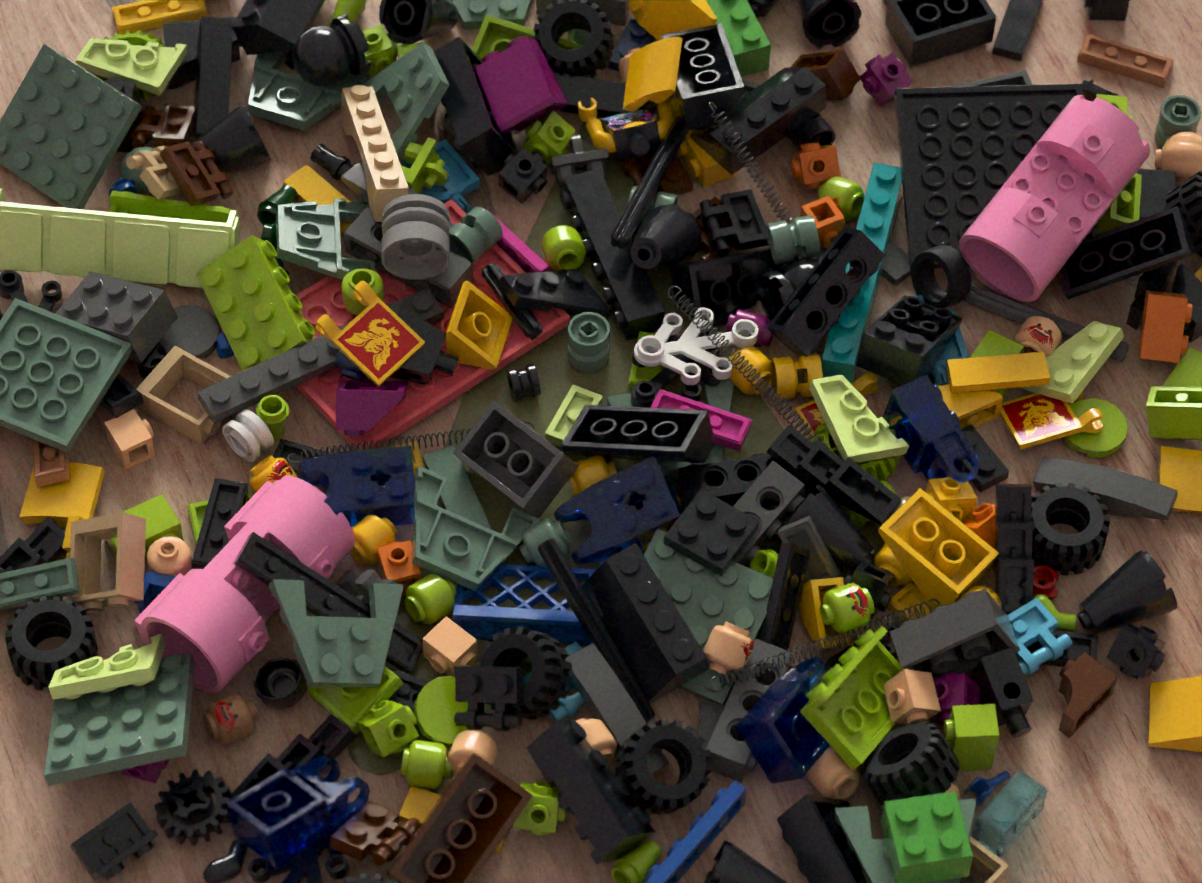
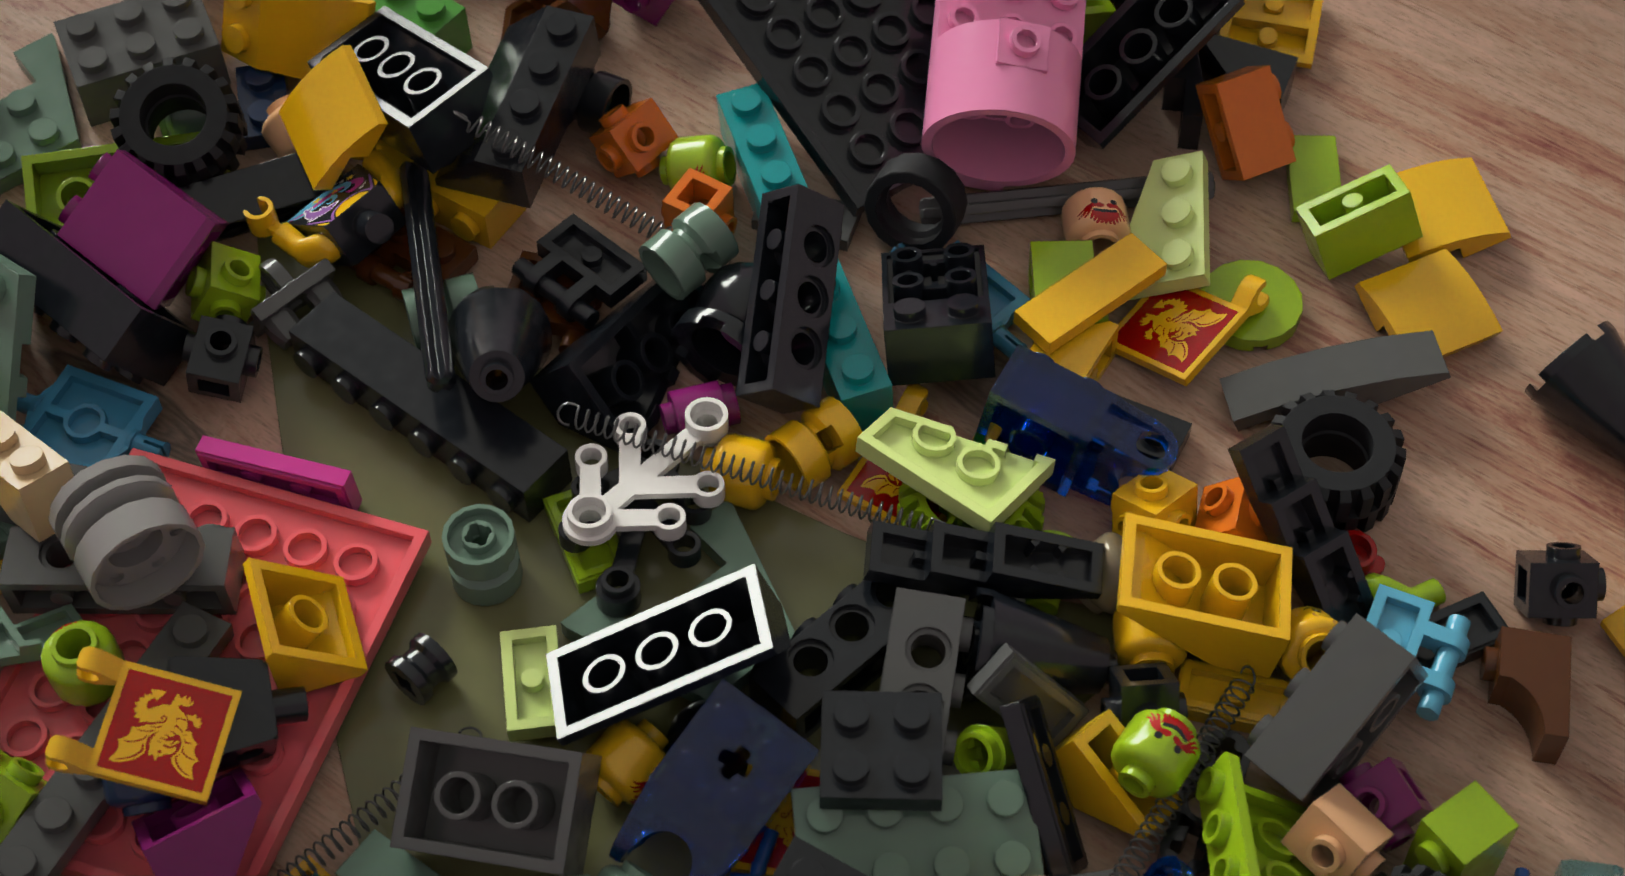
camera: 30 degrees left, 0 degrees up
lime hips [401,138,448,194] -> none
sand green wheel [449,206,503,265] -> none
black axle [482,263,543,339] -> none
black wing [498,269,611,320] -> none
lime head [541,225,586,271] -> none
dark pink tile [650,389,752,451] -> none
black torso [971,647,1033,738] -> none
black cone [1077,550,1177,634] -> none

